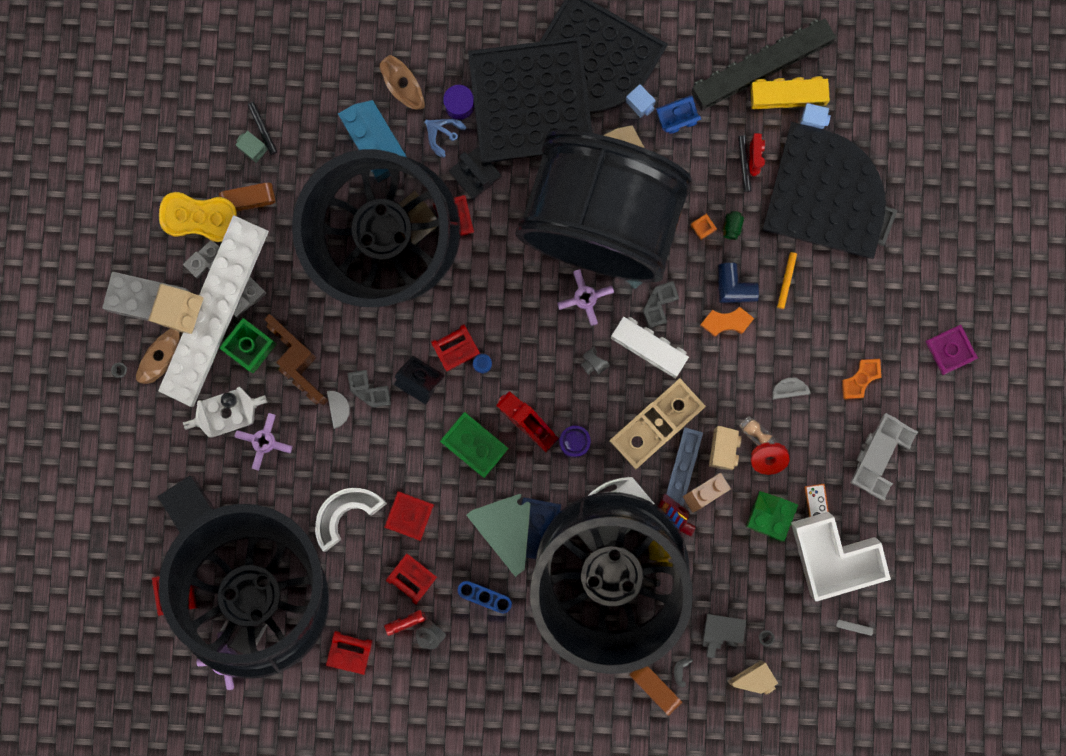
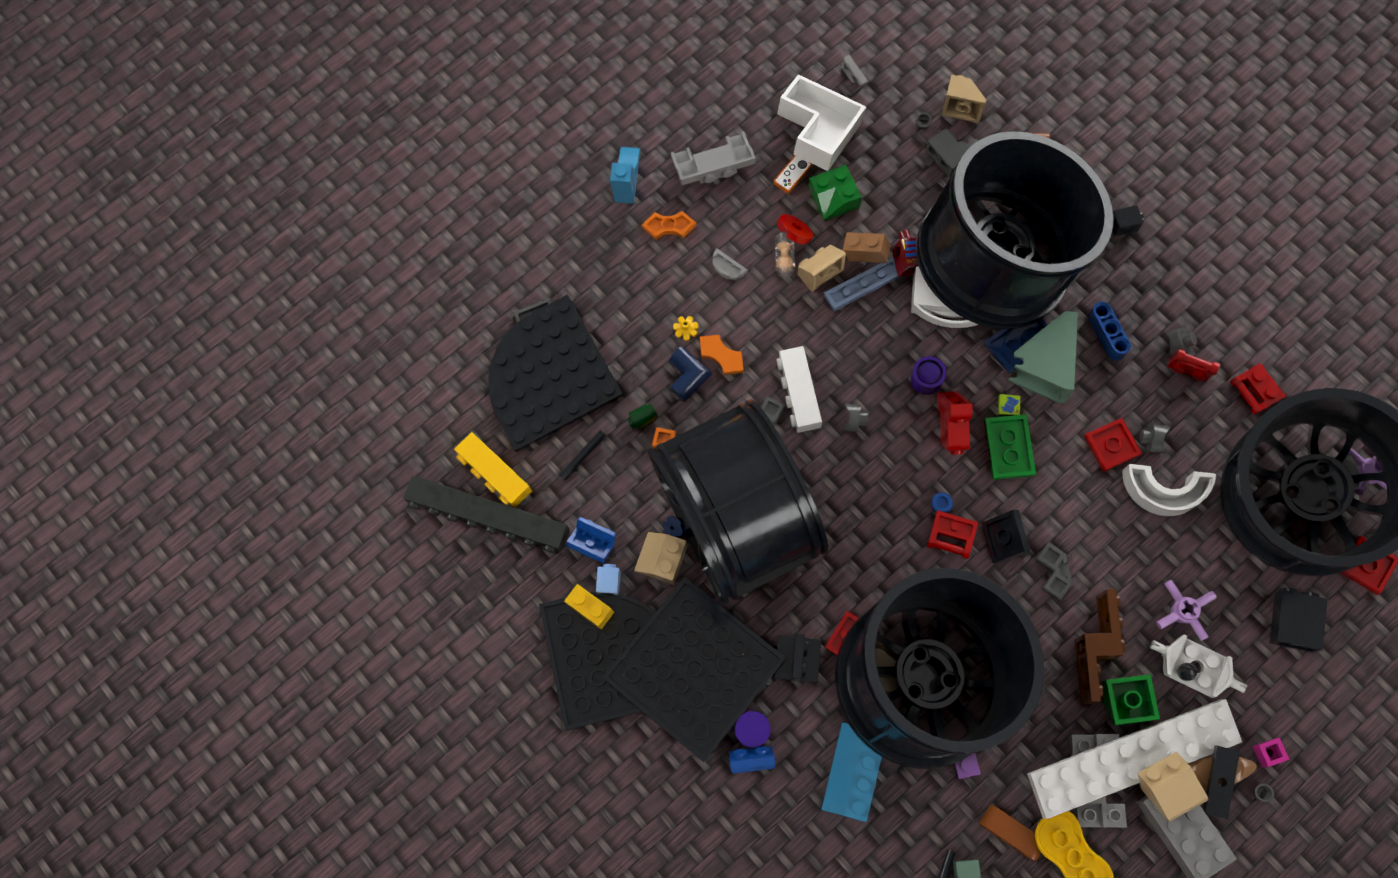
camera: 130 degrees left, 10 degrees down
light grey tile [327,391,350,429] -> none
medium nougat piece [379,55,425,109] -> none
red plate [386,553,438,605] -> none
medium blue helmet [424,119,466,158] -> none
lavender bar [557,269,614,326] -> none
tan bracket [610,378,706,470] -> none
red plate [749,133,765,176] -> none
light orange bar [777,252,797,309] -> none
light blue brick [800,103,831,130] -> none
magenta tile [925,324,978,376] -> none
none -> yellow brick [565,584,614,630]
none -> dark azure arch [610,147,640,204]
none -> yellow plant [673,316,699,341]
none -> blue bracket [729,746,775,773]
none -> lime tile [998,394,1021,416]
none -> black brick [1113,205,1144,236]
none -> dark grey piece [1140,424,1170,454]
none -> black tile [1203,745,1240,819]
none -> dark pink plate [1252,738,1290,768]

